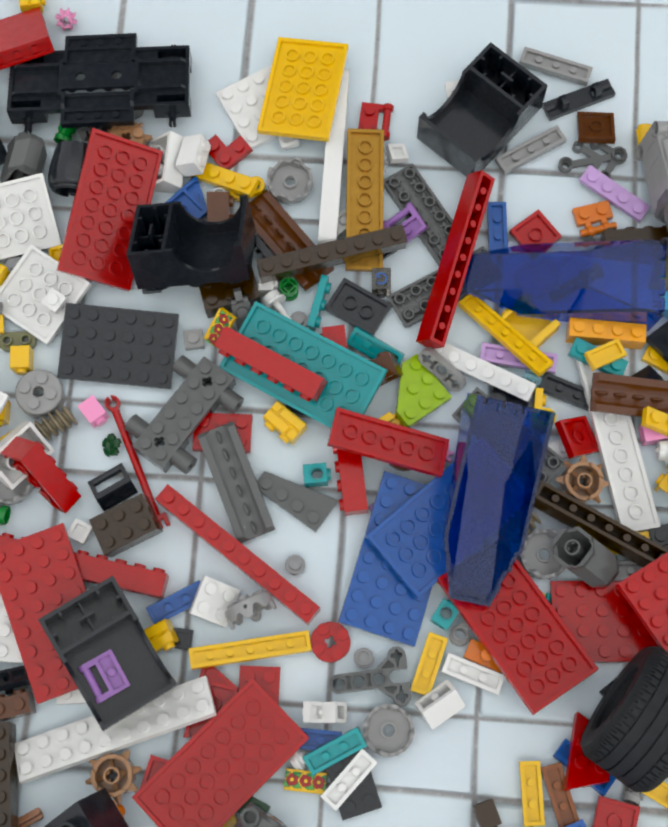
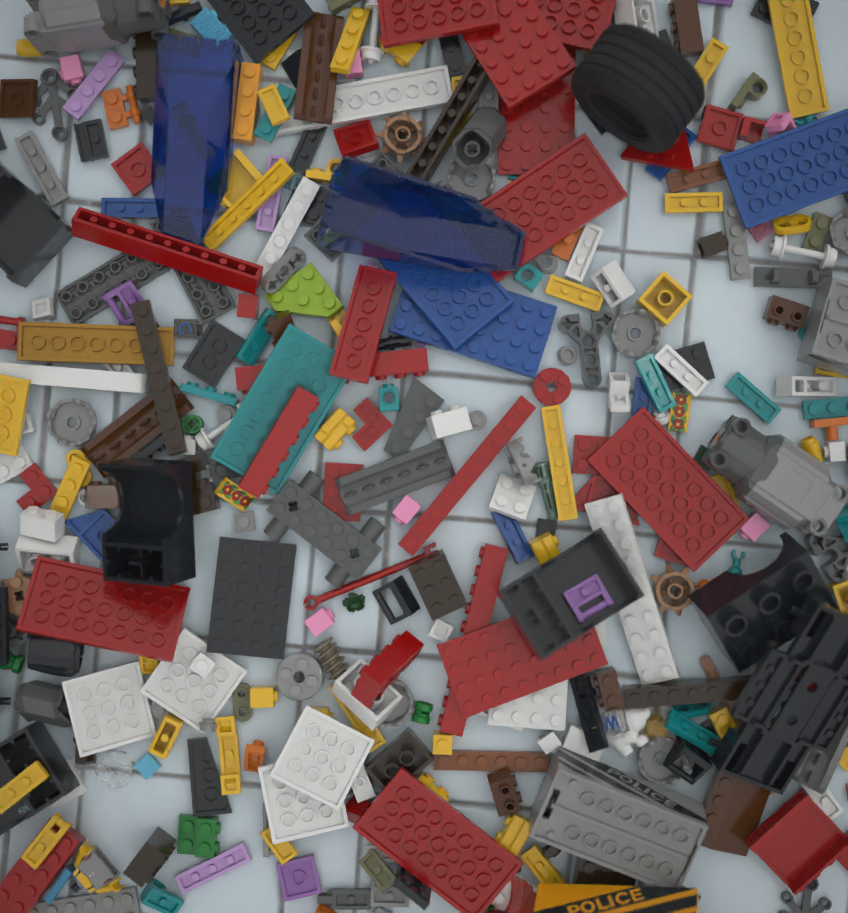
camera: 95 degrees left, 15 degrees up
none -> bright pink brick [59,54,87,87]
none -> black plate [73,119,110,163]
none -> red panel [236,294,260,320]
none -> red plate [352,398,393,451]
none -> black pin [377,335,411,351]
none -> bright pink brick [392,495,422,525]
none -> white brick [425,405,473,440]
none -> sand green pin [533,461,558,520]
none -> yellow brick [635,271,693,328]

